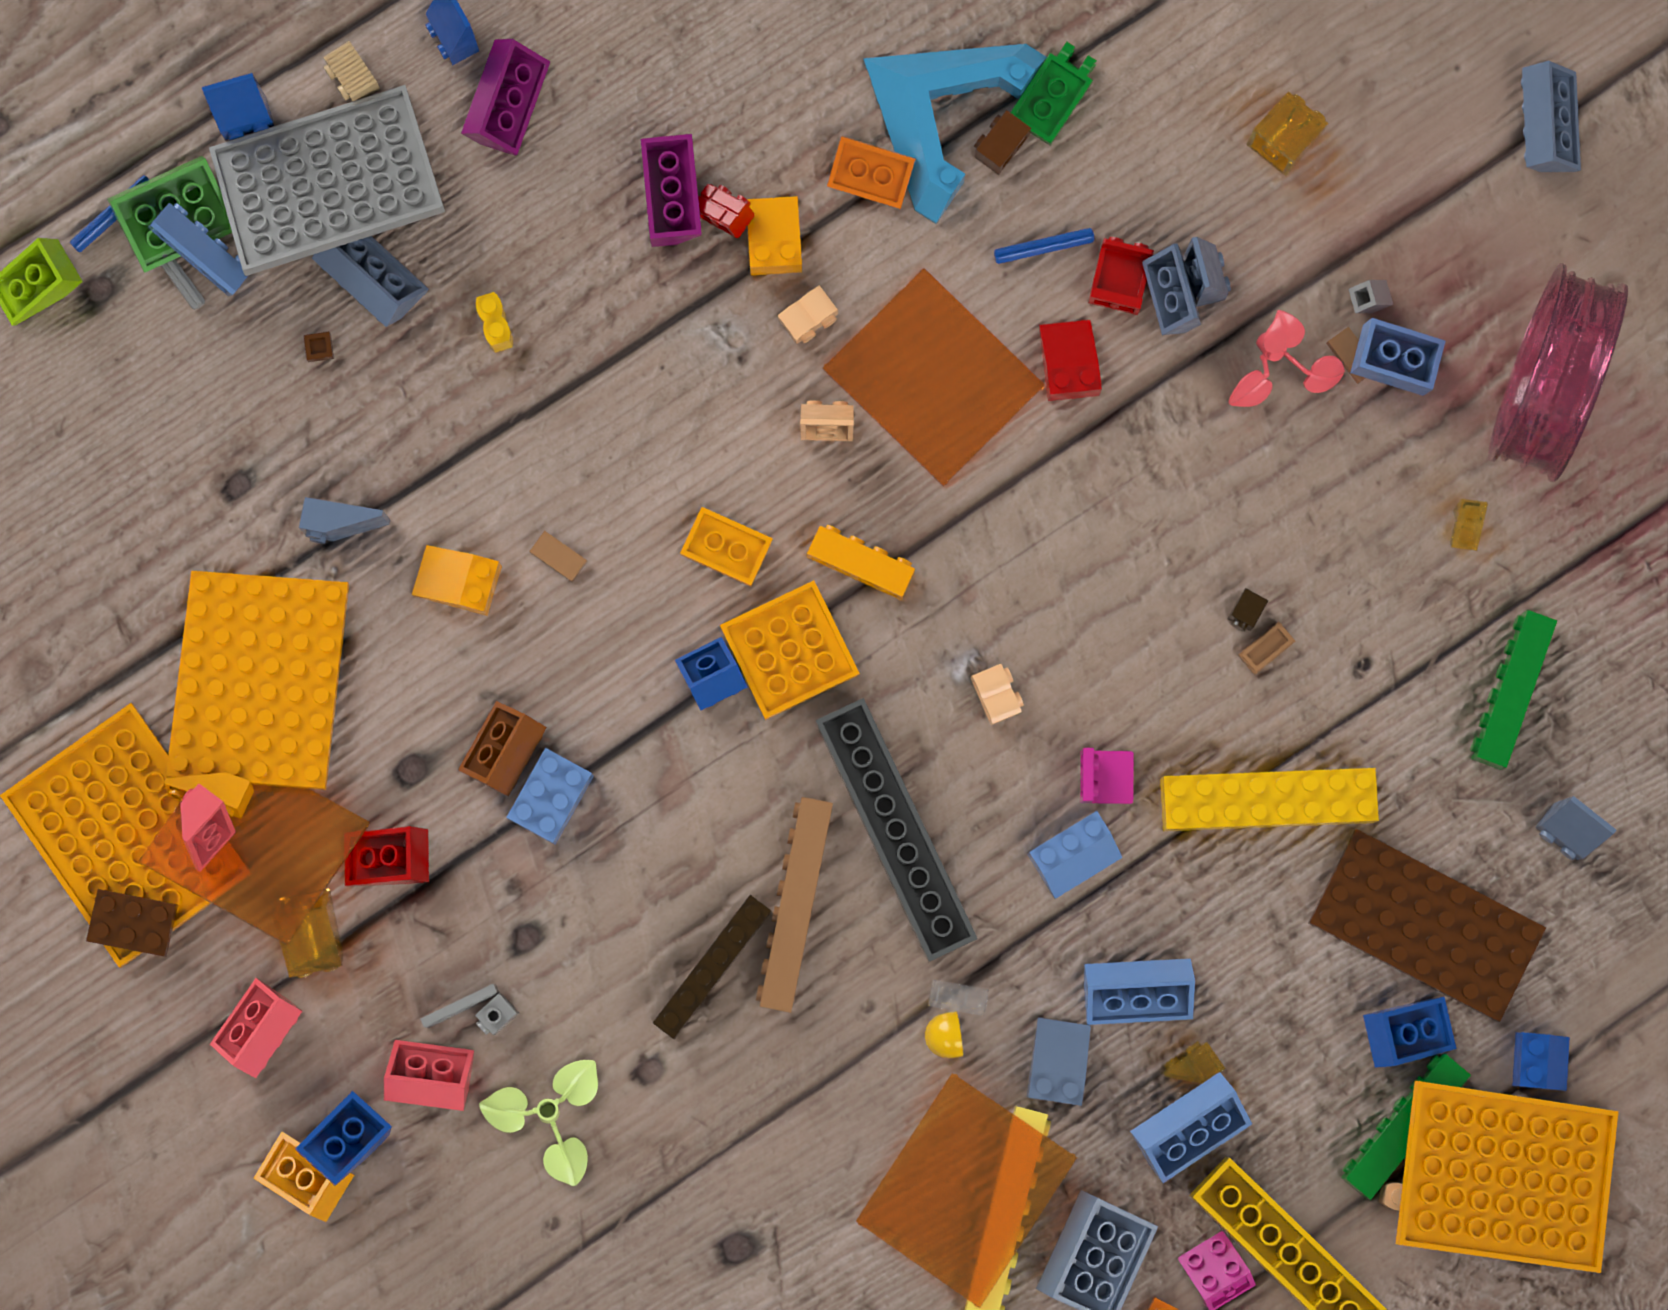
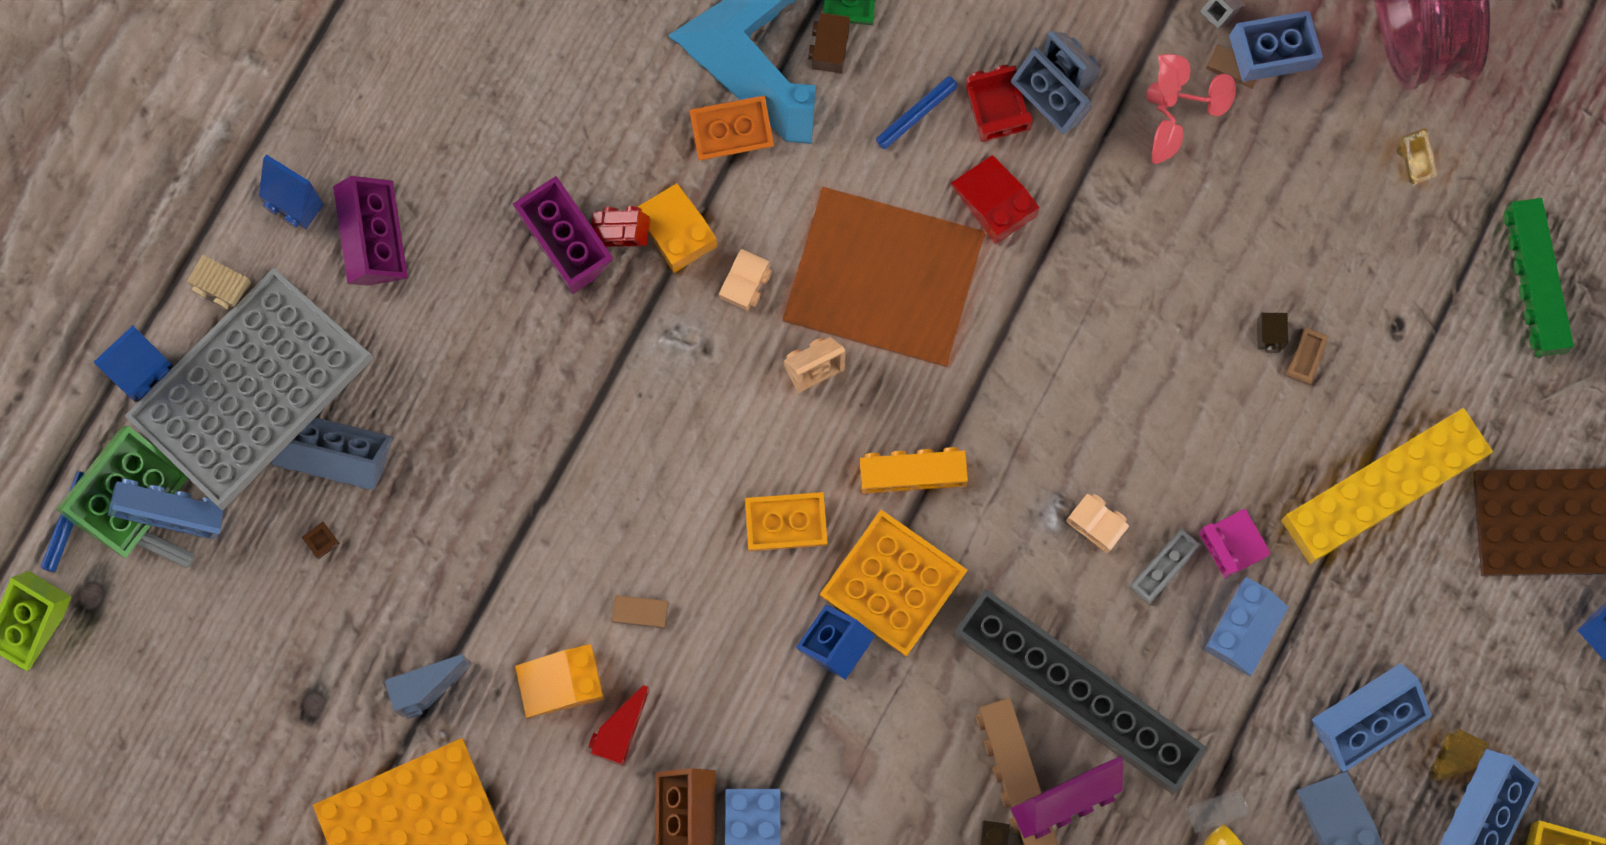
camera: 25 degrees left, 5 degrees down
yellow brick [476,292,513,353] -> none
none -> red slope [588,685,650,766]
none -> magenta slope [1010,756,1123,839]
none -> light grey tile [1129,528,1202,605]

